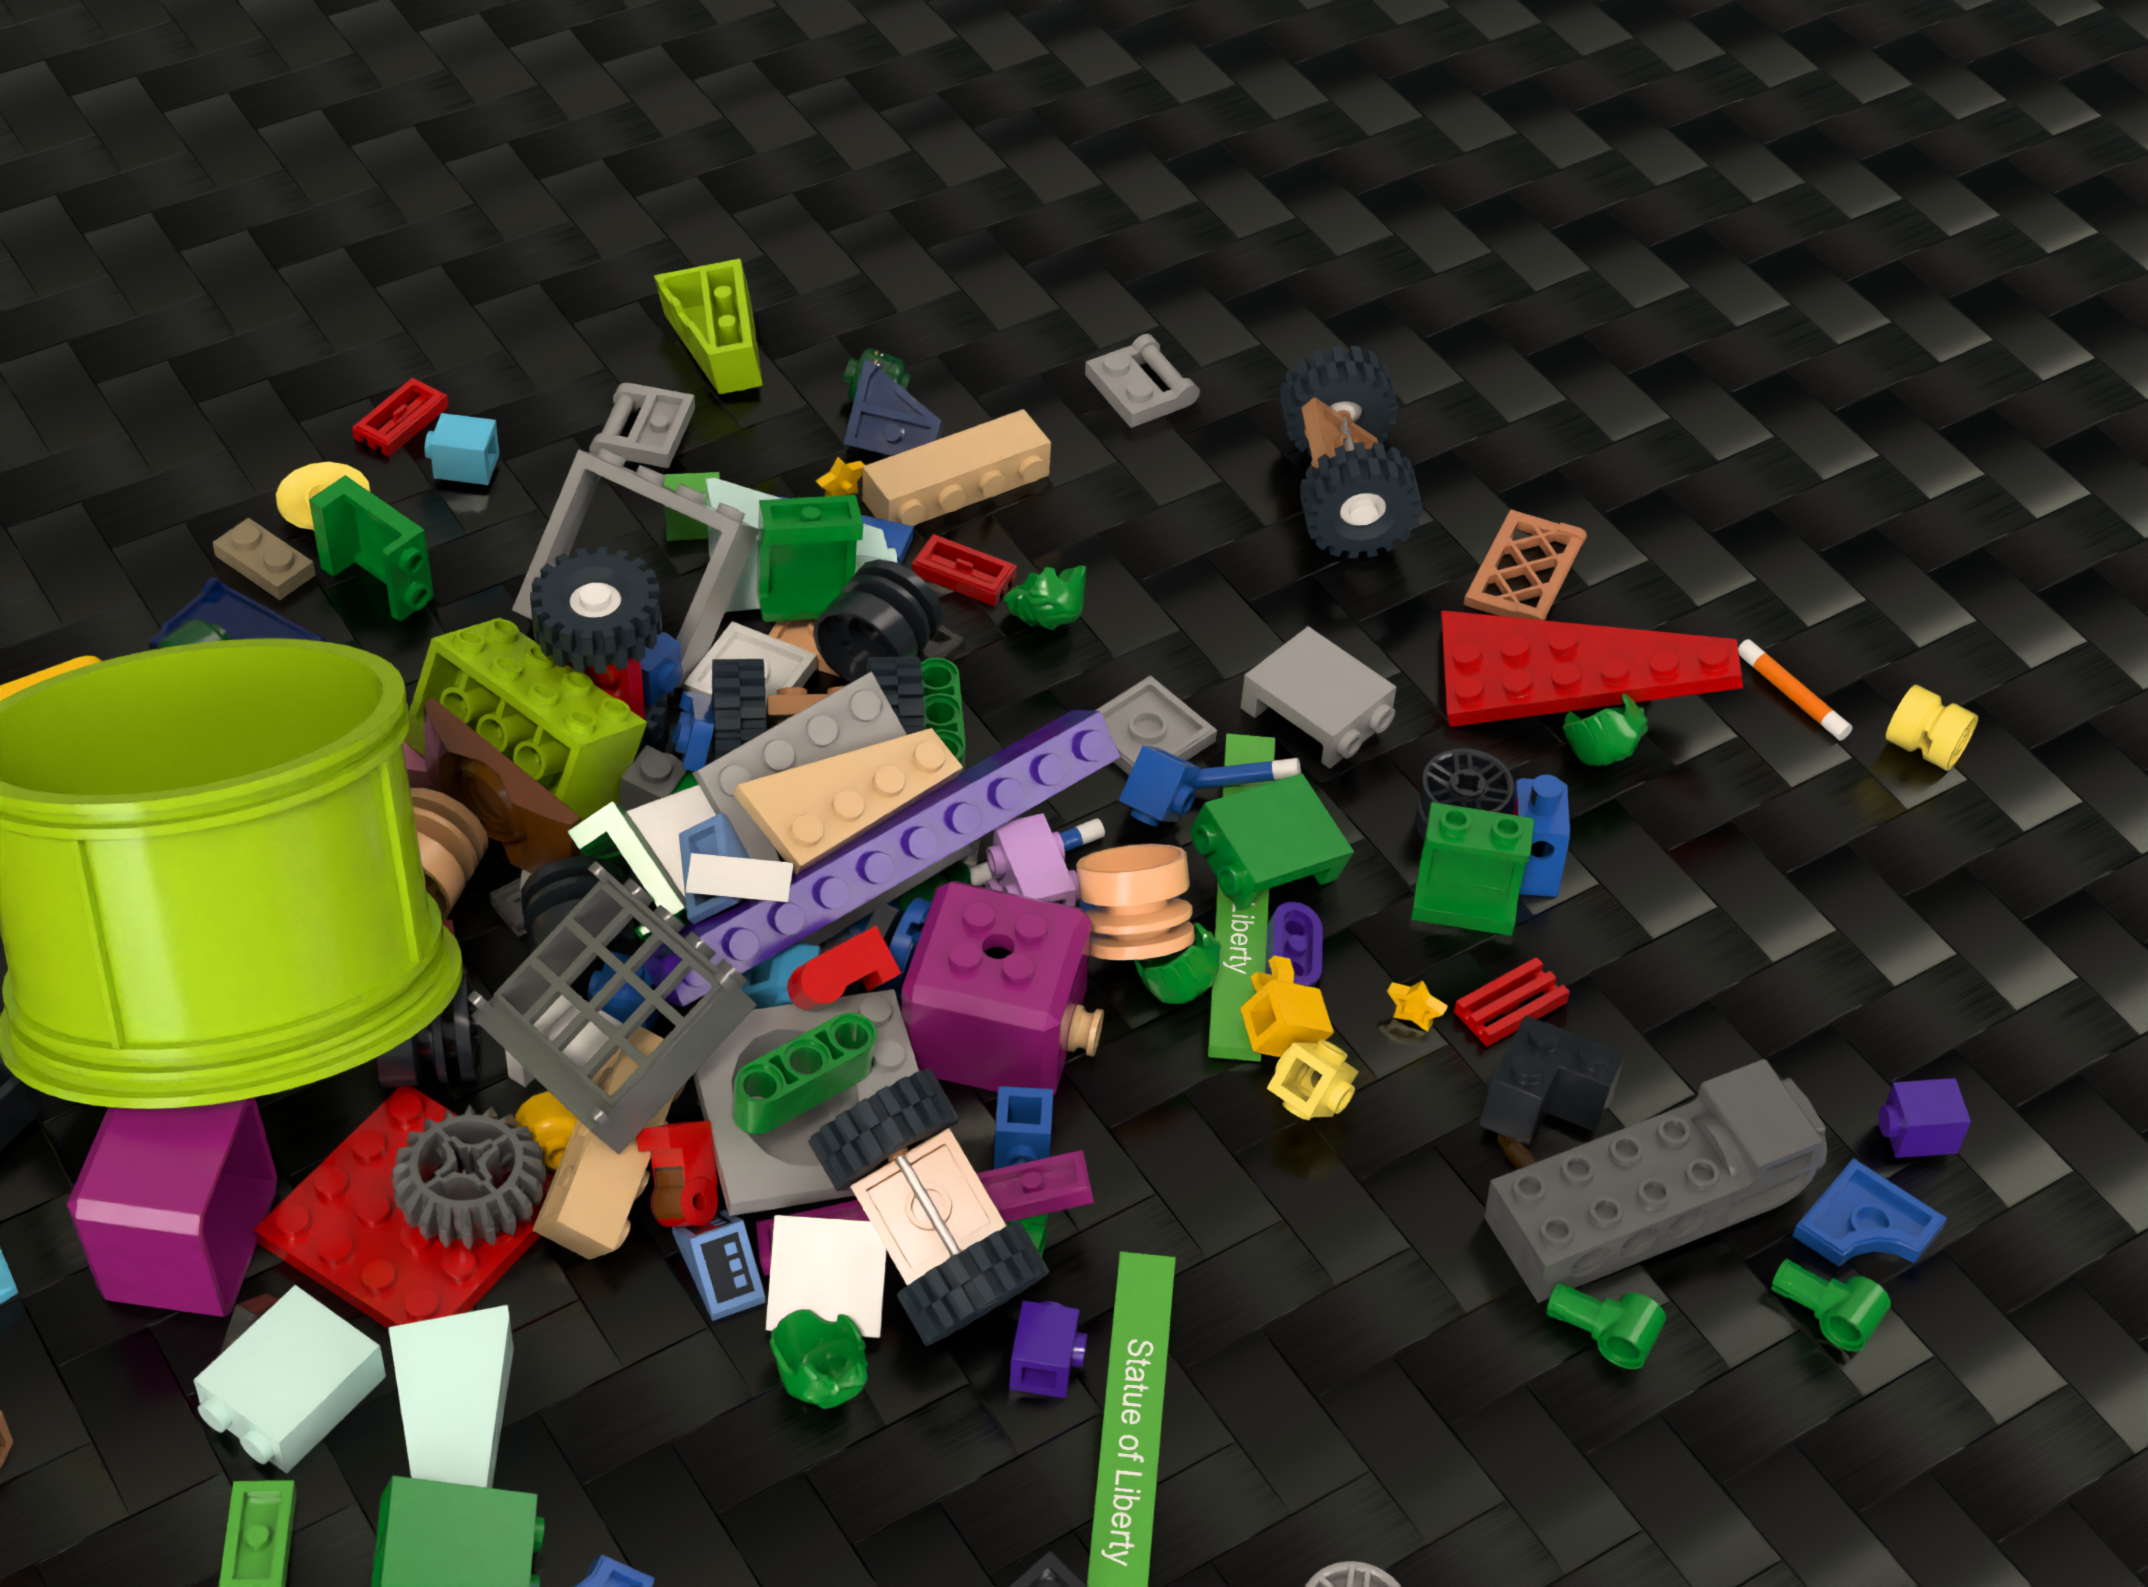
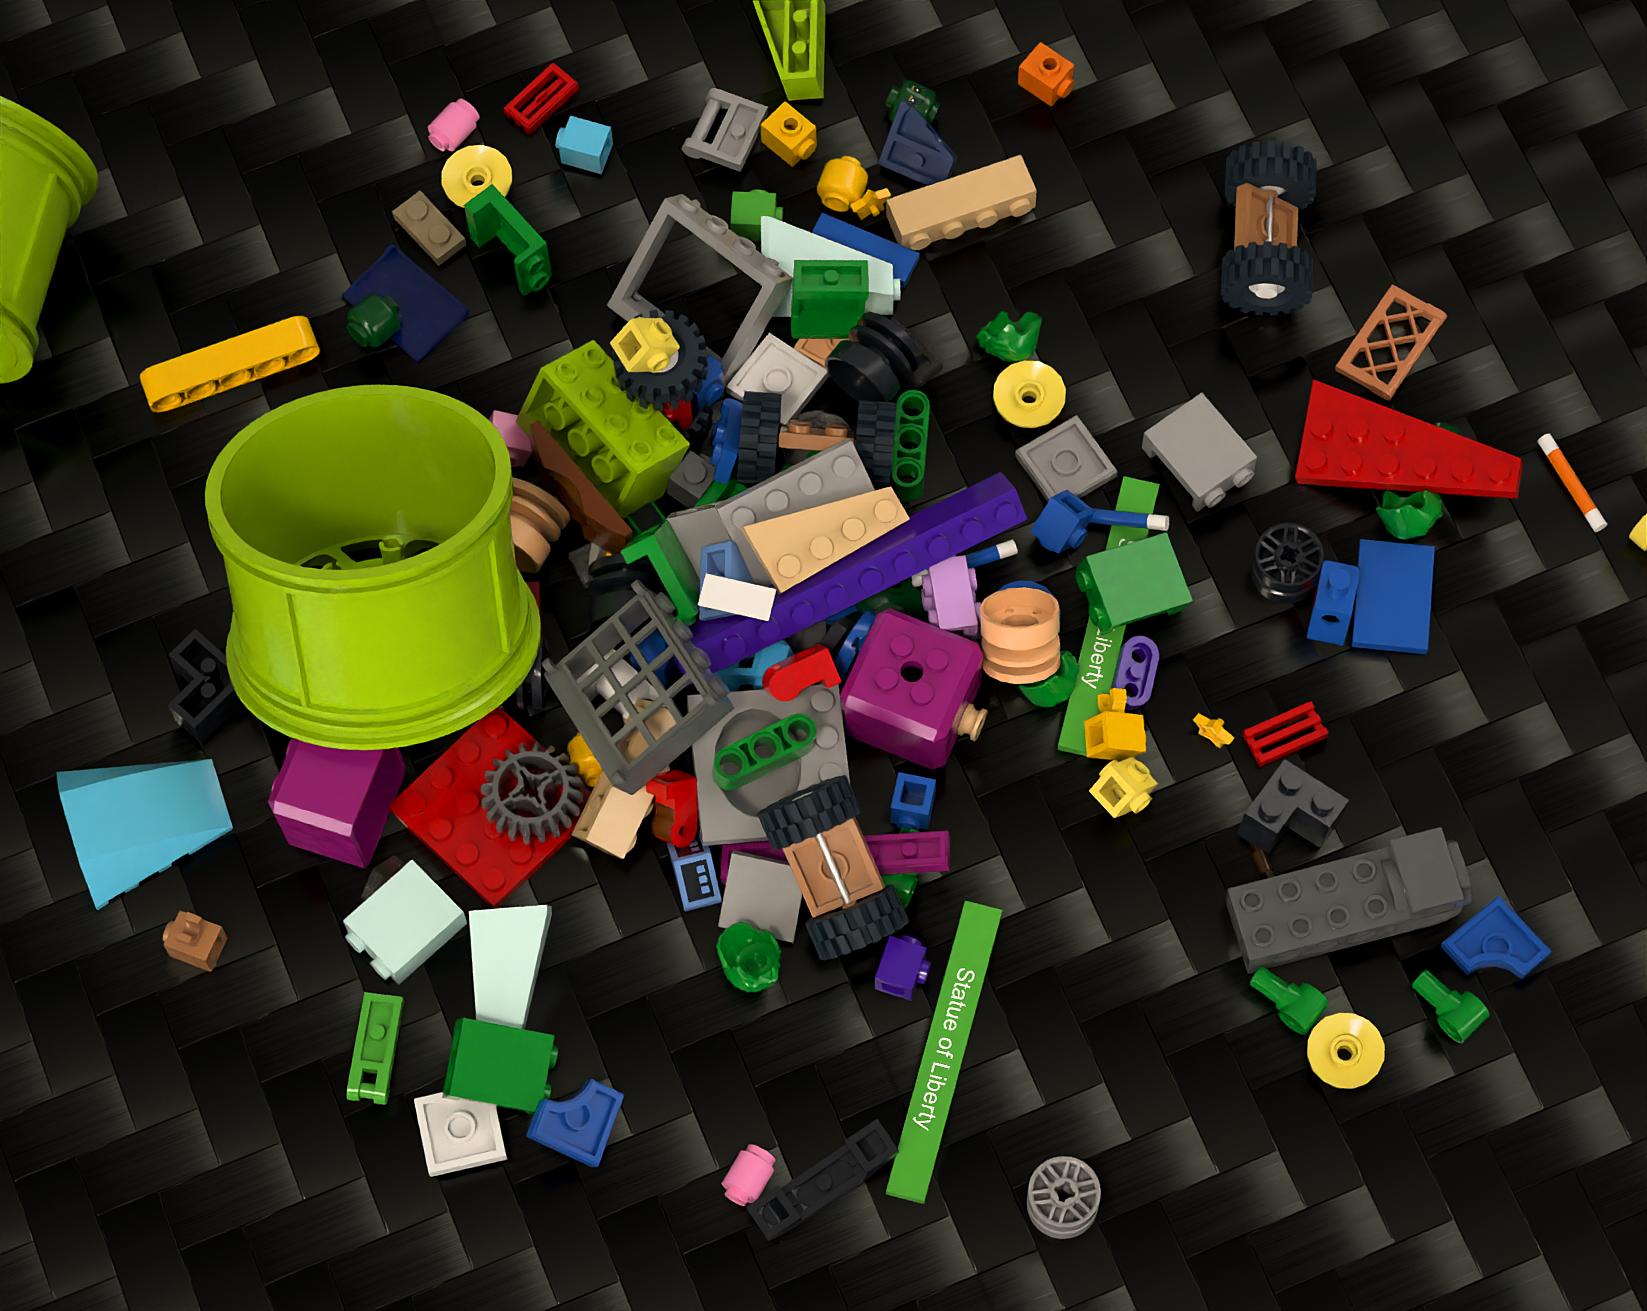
camera: 15 degrees right, 20 degrees up
red tile [912,534,1017,606] -> none
light grey plate [1085,334,1200,428] -> none
green panel [1411,802,1534,936] -> none
dark purple brick [1878,1078,1971,1158] -> none
none -> bright pink brick [428,99,480,151]
none -> light yellow brick [610,317,680,373]
none -> yellow brick [760,102,817,167]
none -> yellow head [817,156,868,212]
none -> light yellow dish [993,360,1066,428]
none -> orange brick [1018,42,1075,107]
none -> light yellow dish [1307,1013,1385,1089]
none -> blue tile [1351,539,1435,654]

